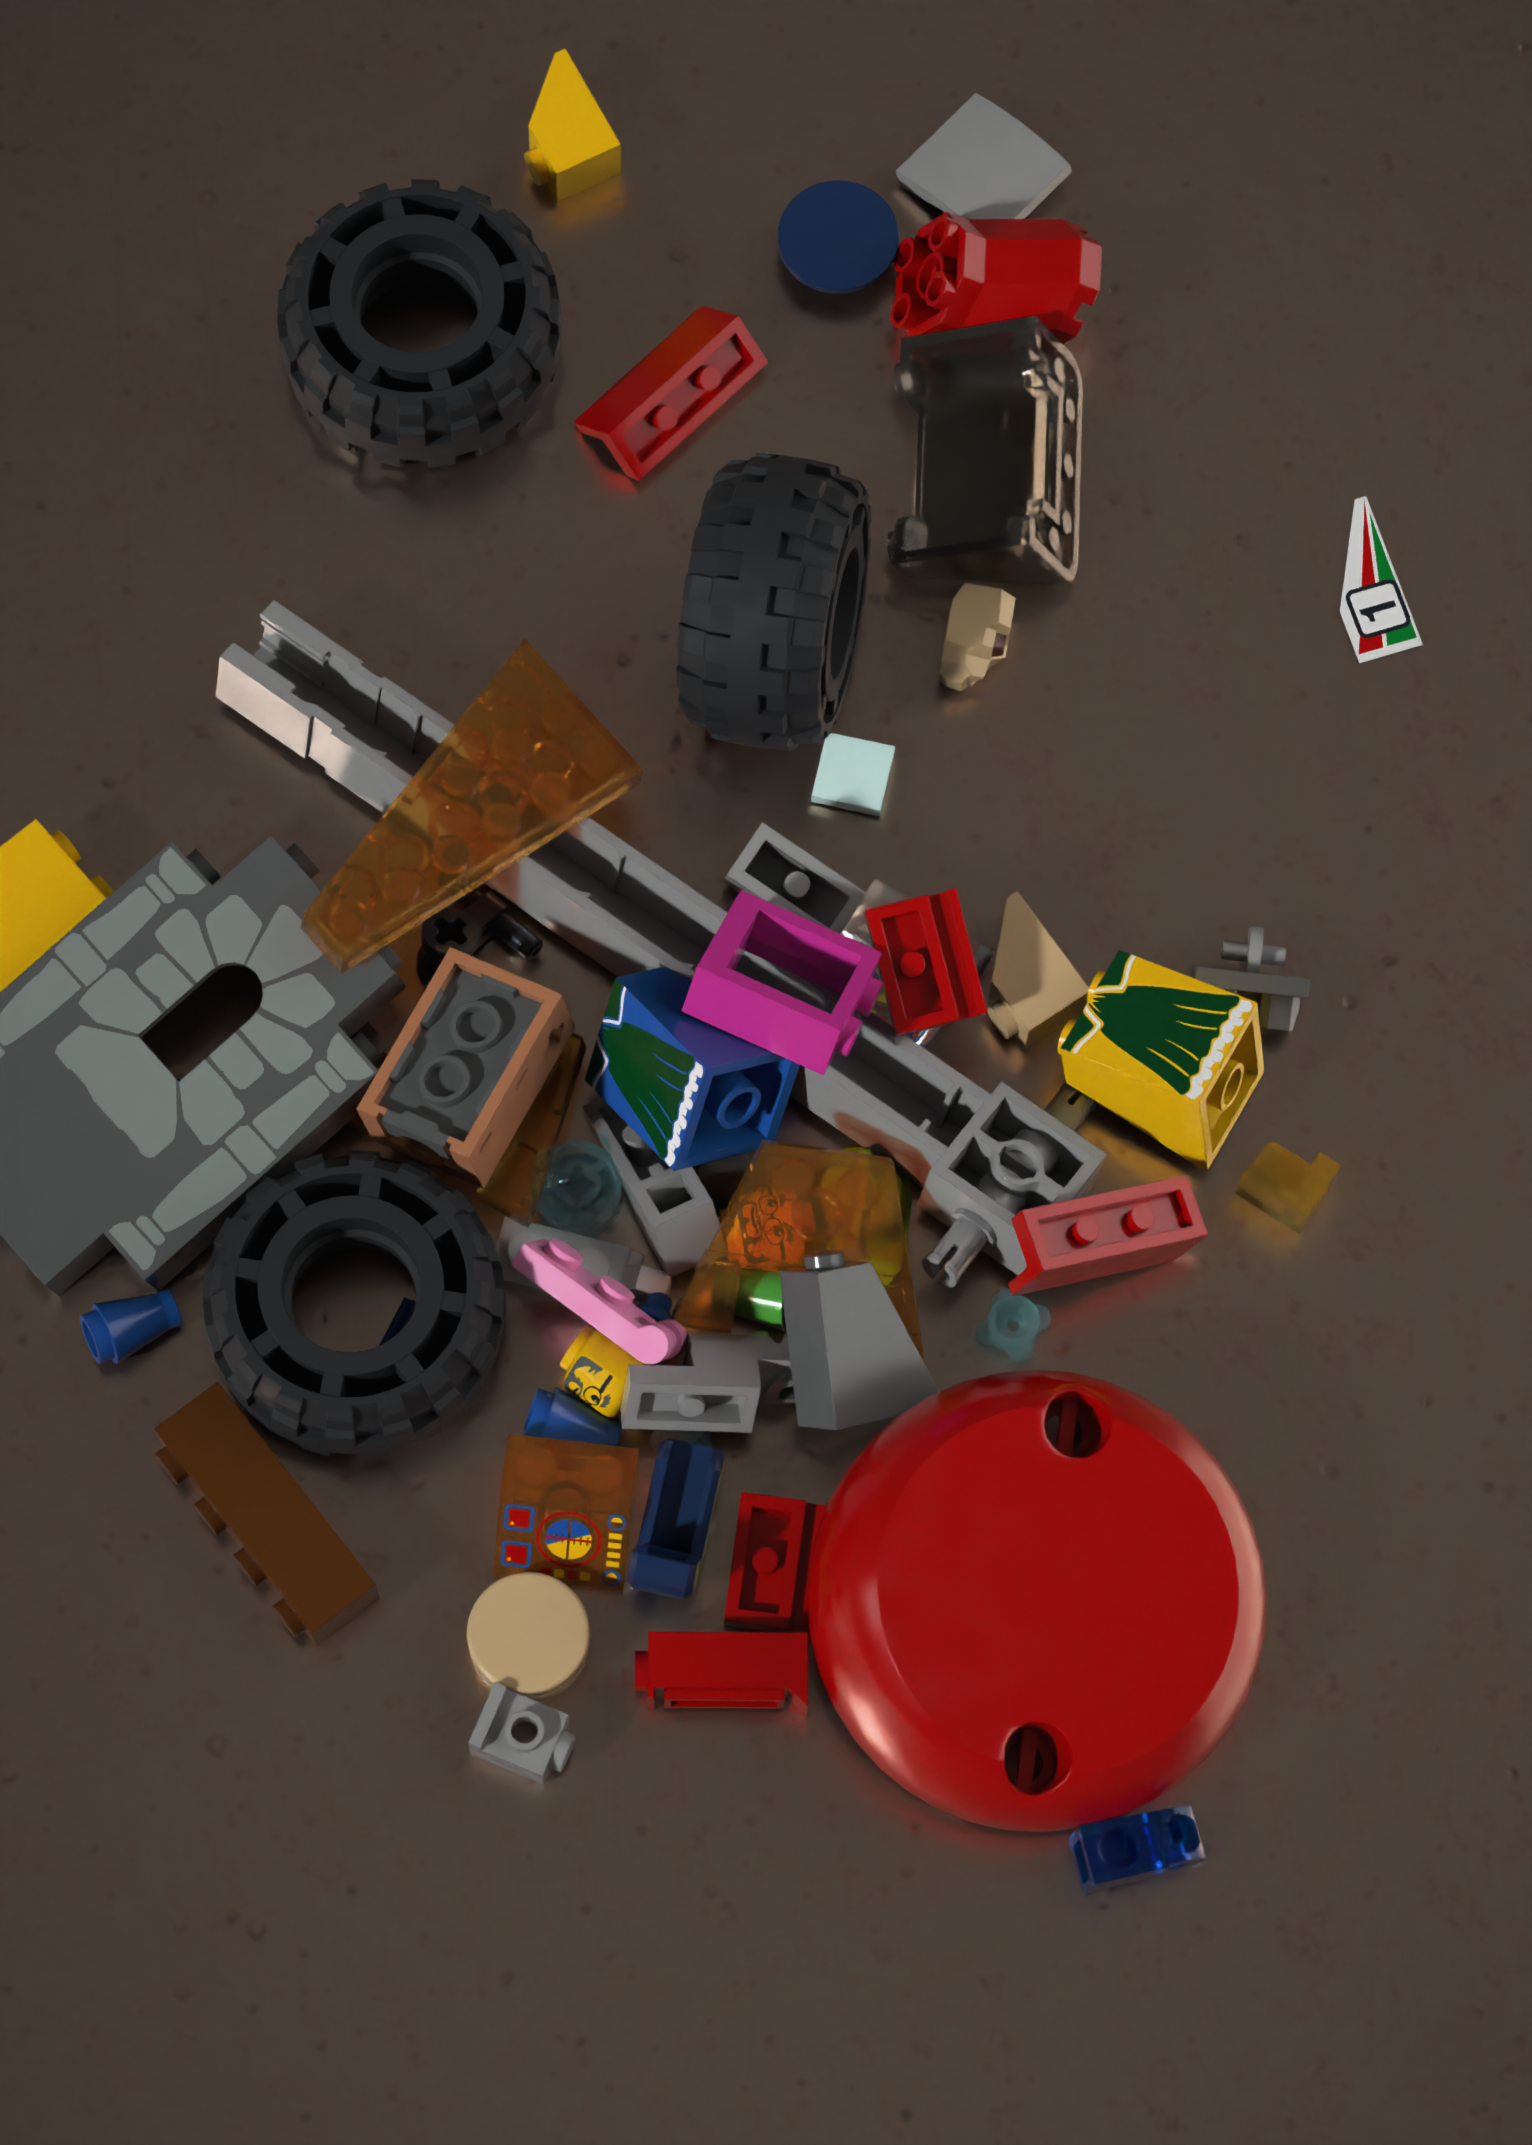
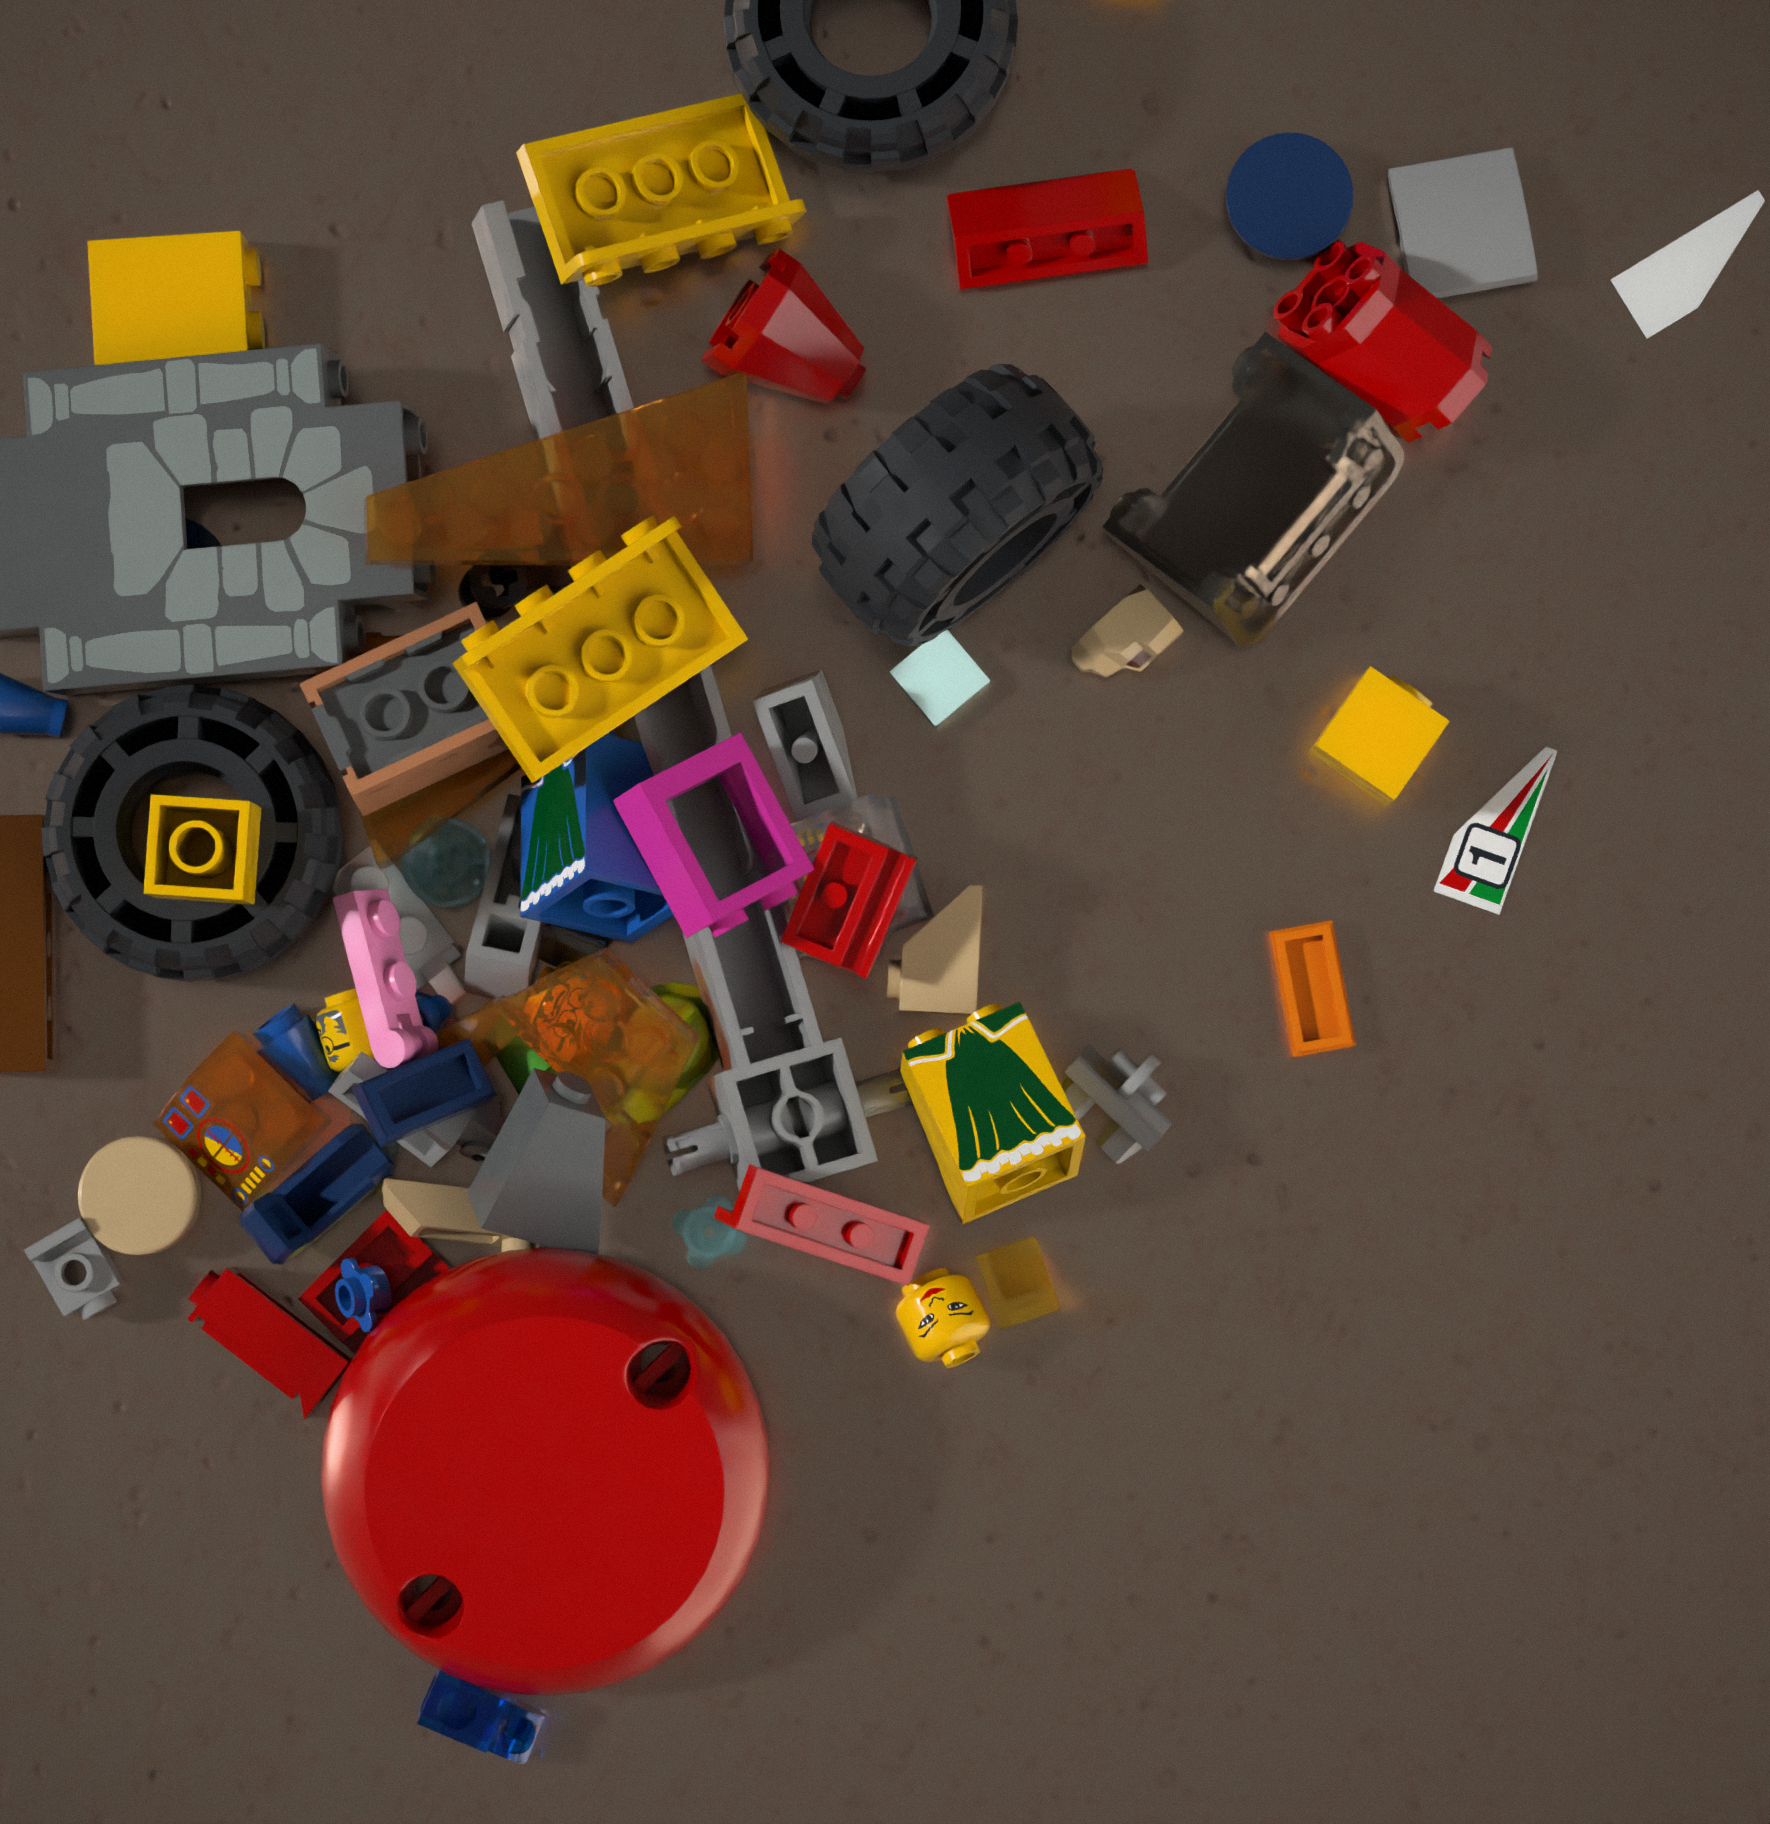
camera: 45 degrees right, 15 degrees up
none -> yellow head [143,794,261,905]
none -> blue plate [335,1258,392,1332]
none -> dark blue tile [352,1038,497,1148]
none -> tan piece [375,1178,540,1252]
none -> yellow bracket [452,515,748,783]
none -> yellow bracket [516,93,807,287]
none -> red cone [701,248,866,404]
none -> yellow head [895,1268,990,1368]
none -> orange tile [1268,920,1356,1057]
none -> yellow head [1308,666,1450,807]
none -> white sticker [1611,190,1765,339]

